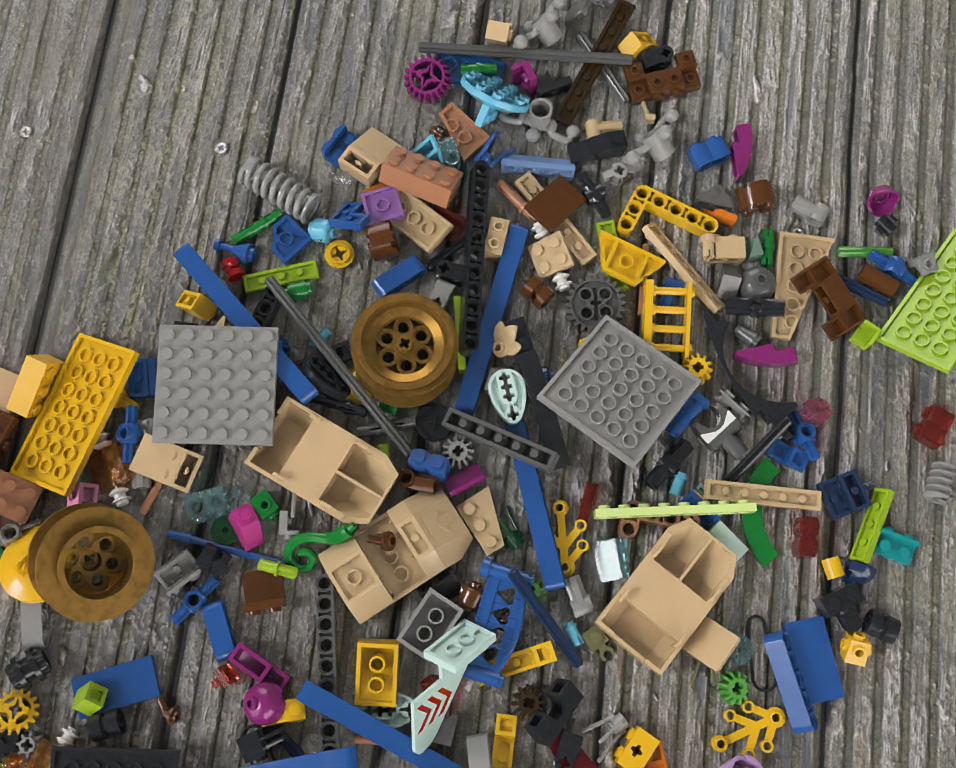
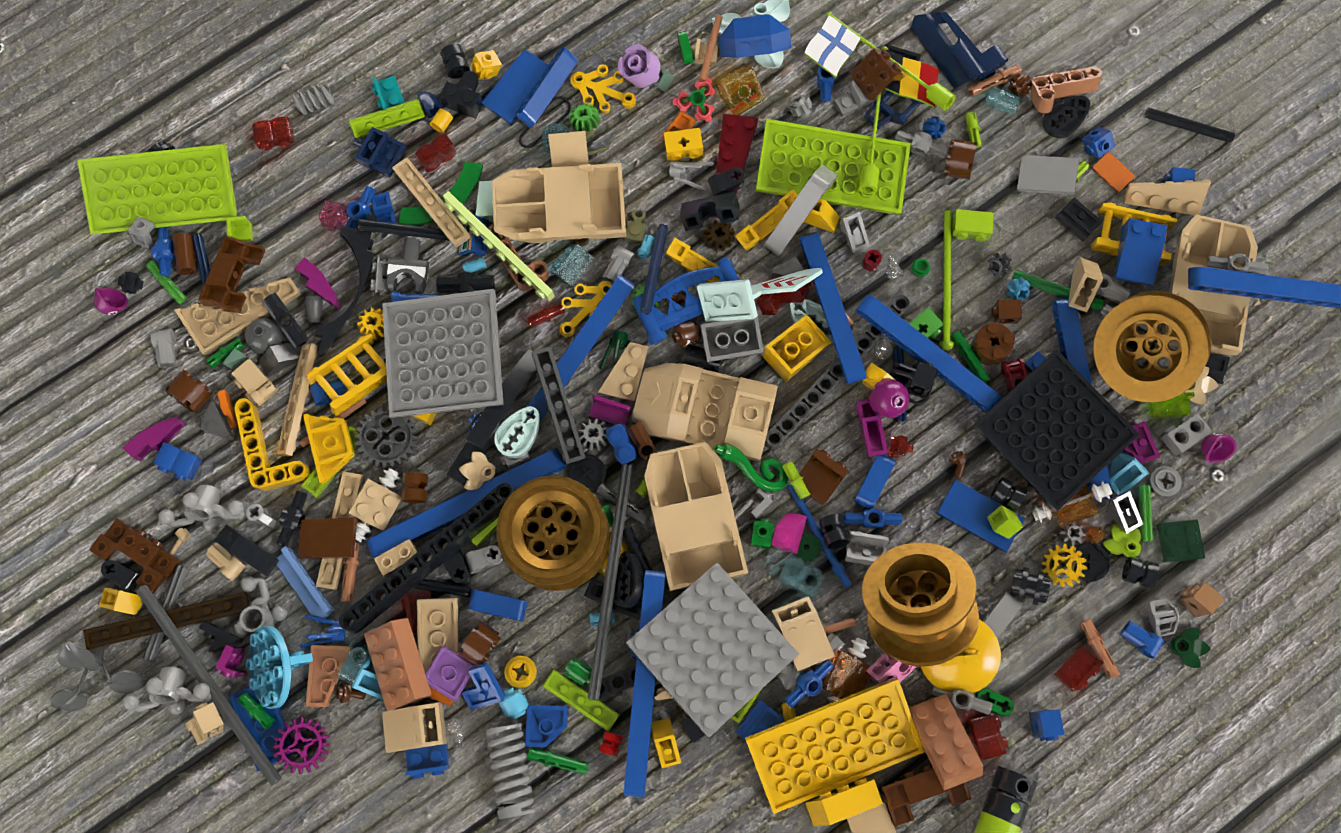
camera: 130 degrees left, 0 degrees up
blue piece [213,238,257,265] -> none
reddish brown plate [367,531,396,551] -> none

